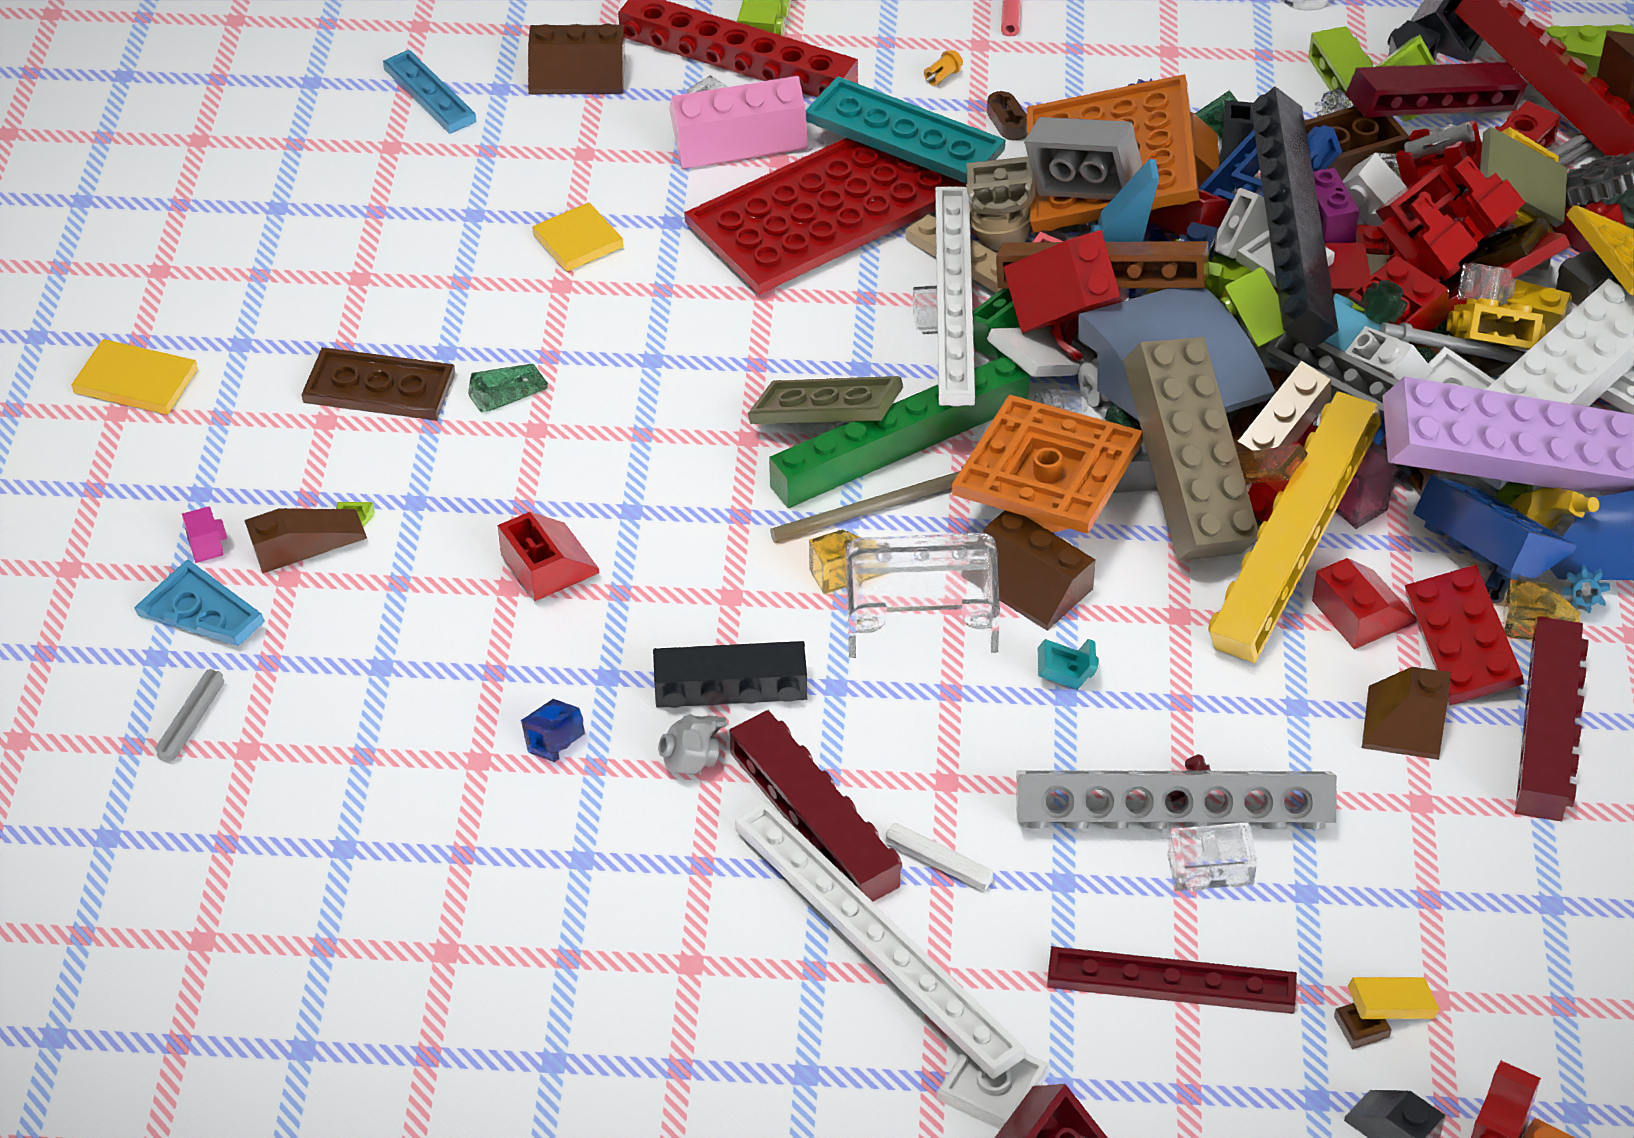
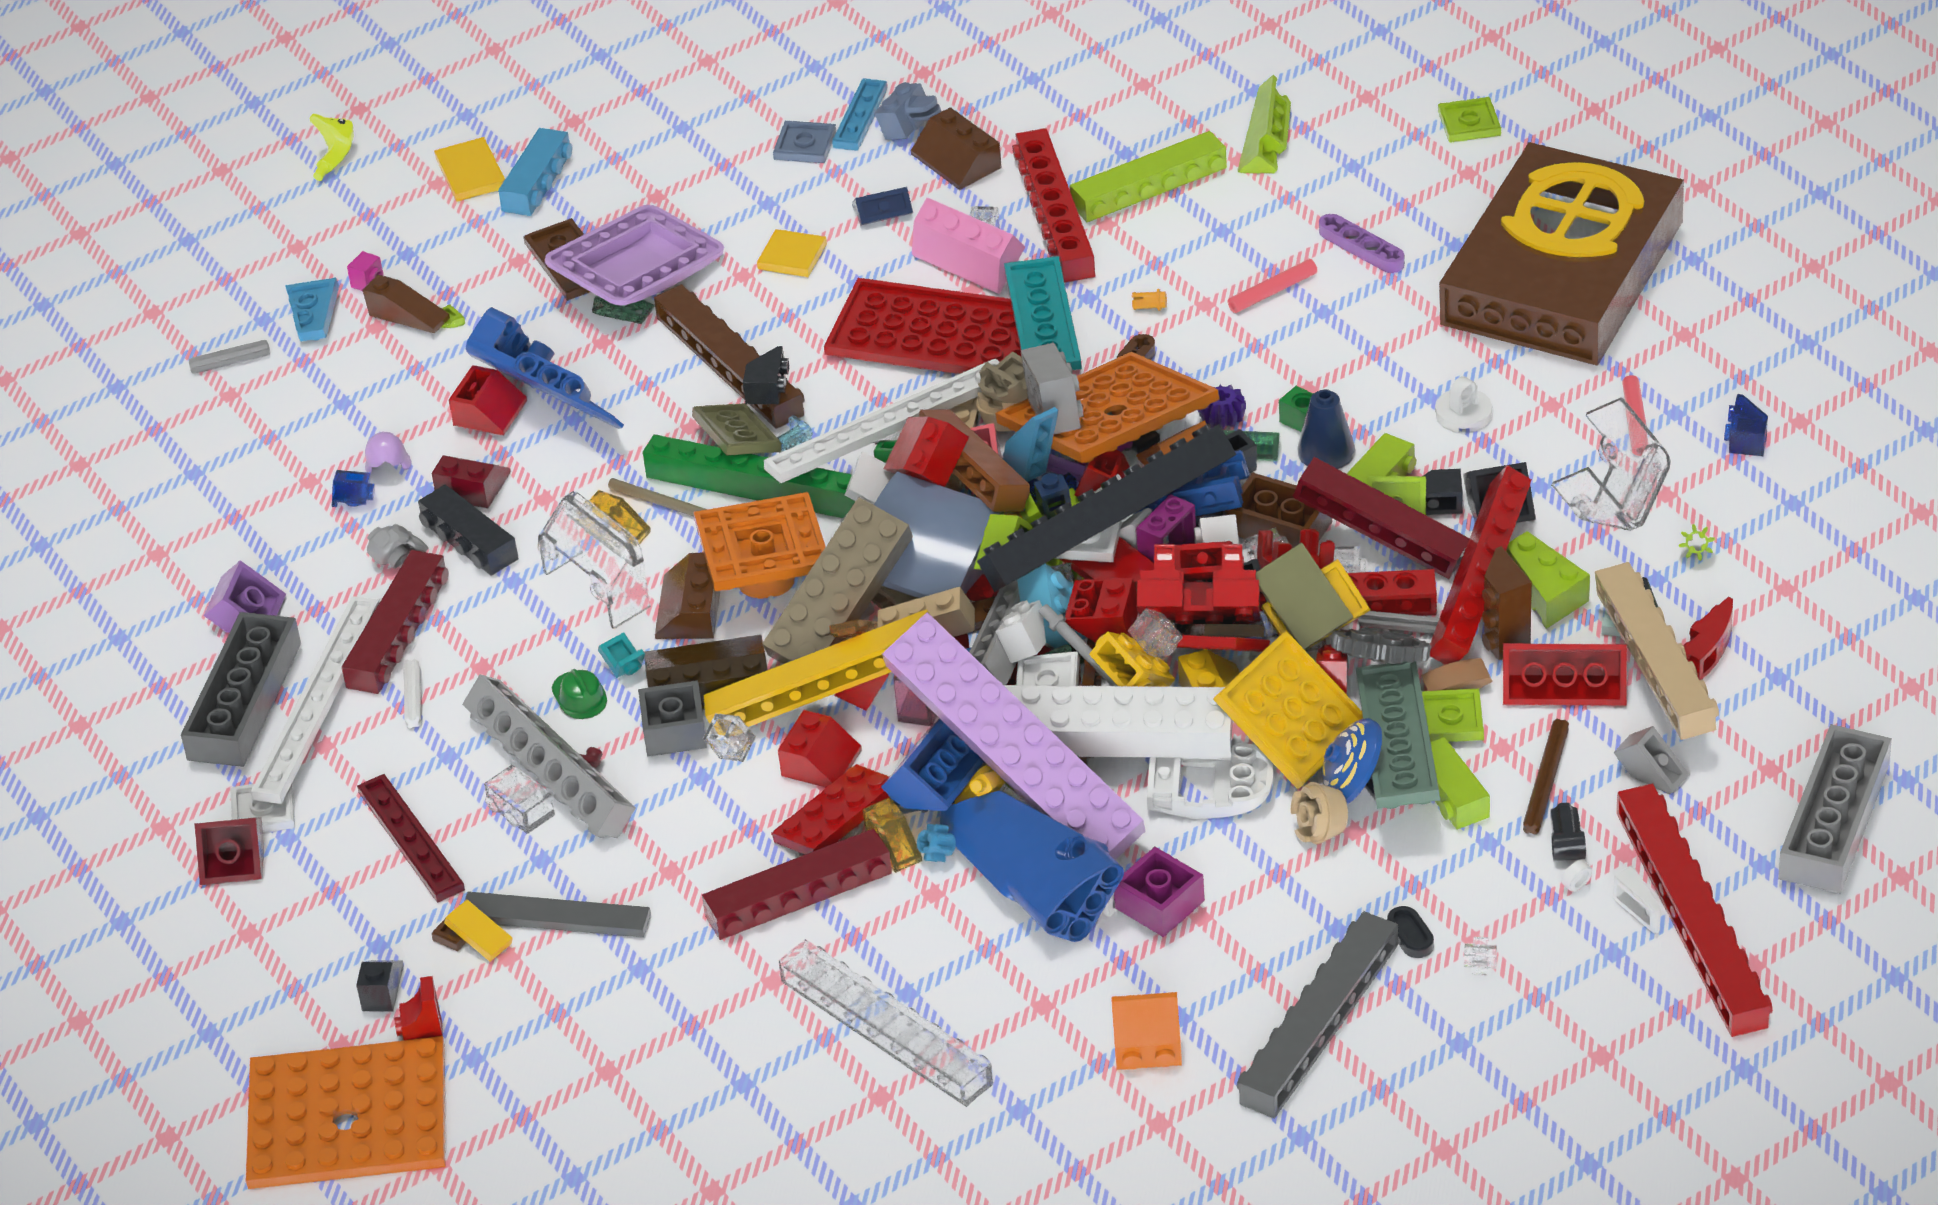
camera: 55 degrees right, 5 degrees down
clear green gear [1360,280,1408,324] -> none
reddish brown slope [1361,667,1451,760] -> none
light grey pin [1405,121,1475,162] -> none
none -> dark grey brick [180,612,301,767]
none -> medium lavender slope [203,560,286,633]
none -> lavender hair [365,432,411,472]
none -> dark red slope [431,455,511,509]
none -> dark grey tile [464,891,651,938]
none -> blue panel [465,307,624,429]
none -> dark azure brick [498,127,573,216]
none -> lavender wedge [545,205,724,306]
none -> green piece [551,668,607,719]
none -> dark grey brick [638,681,707,757]
none -> dark brown slope [644,634,768,709]
none -> reddish brown brick [654,284,805,429]
none -> clear brick [703,713,756,762]
none -> black slope [743,346,789,404]
none -> sand blue tile [773,120,837,163]
none -> clear light blue bracket [777,415,813,453]
none -> dark blue panel [851,186,913,226]
none -> sand blue brick [874,82,941,140]
none -> green brick [1279,385,1313,432]
none -> dark blue cone [1297,389,1355,469]

